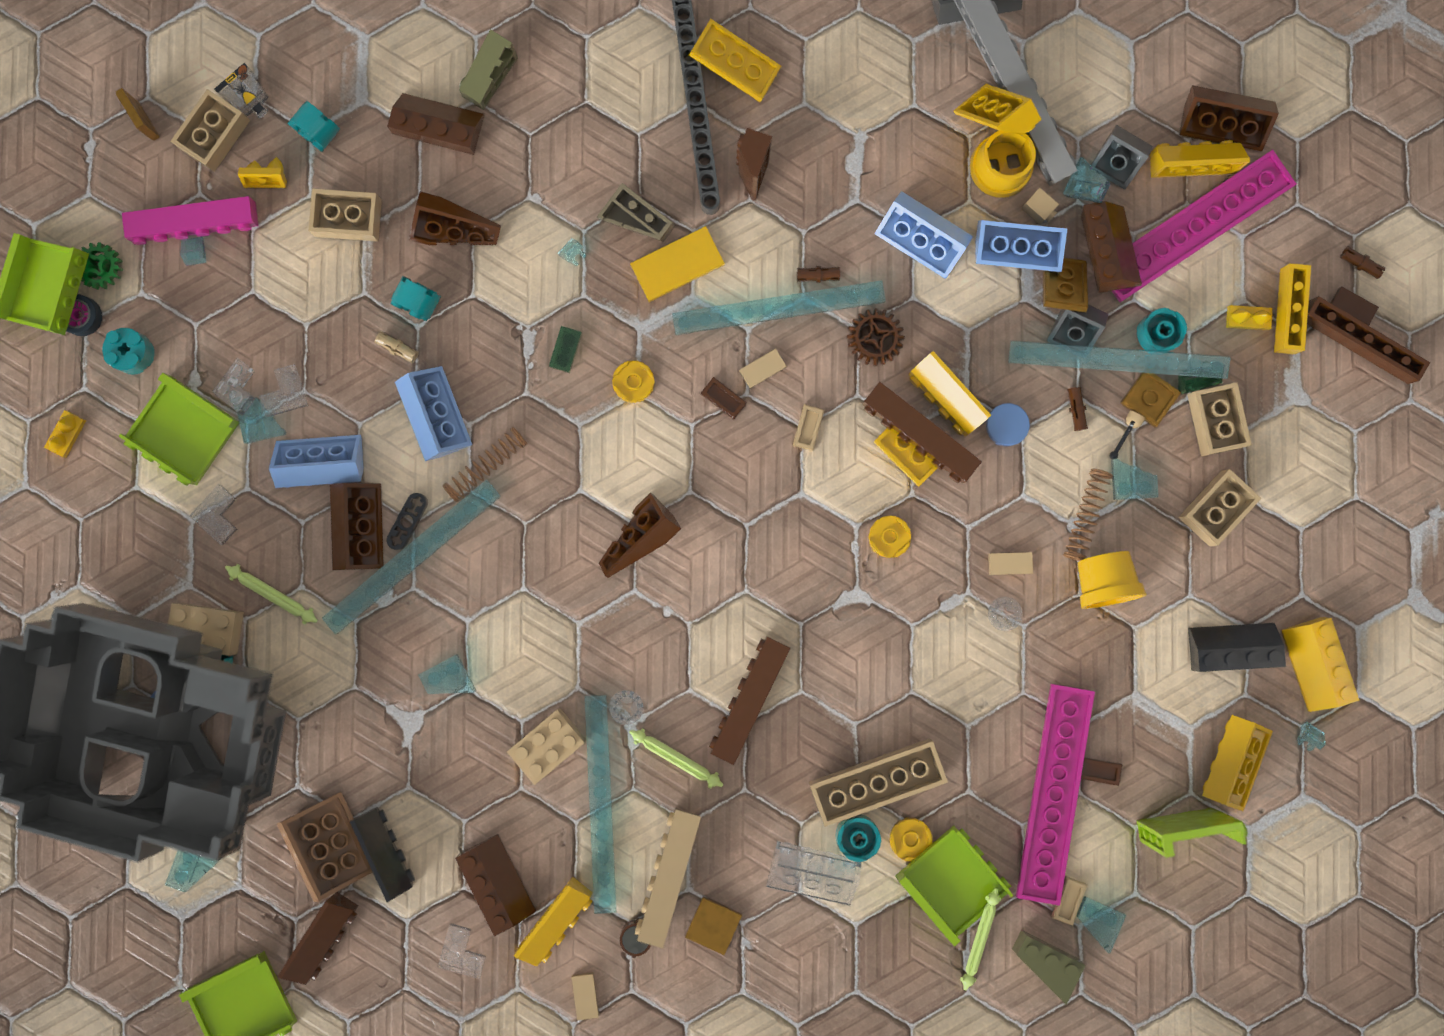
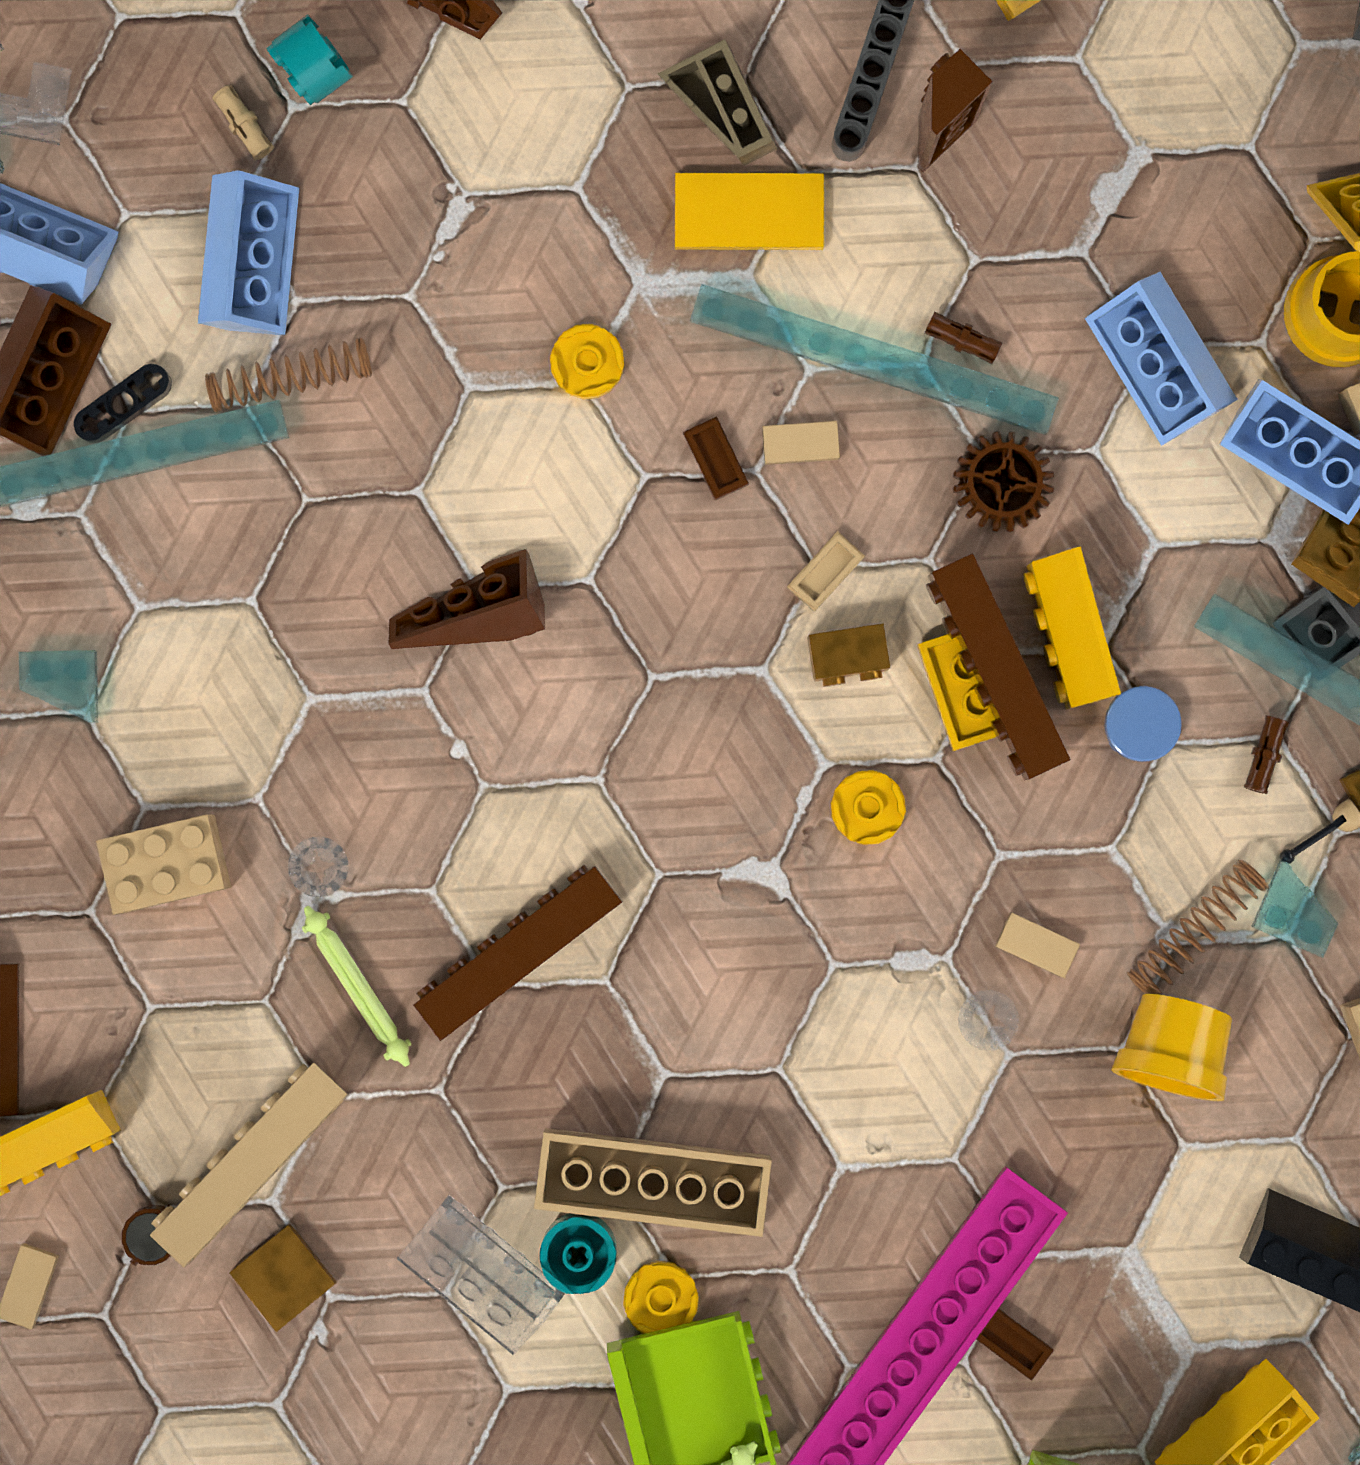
camera: 25 degrees right, 0 degrees up
clear green plate [549,326,582,373] -> none
clear light blue tile [557,238,586,266] -> none
clear light blue plate [585,695,617,914] -> none
none -> pearl gold brick [807,623,890,687]

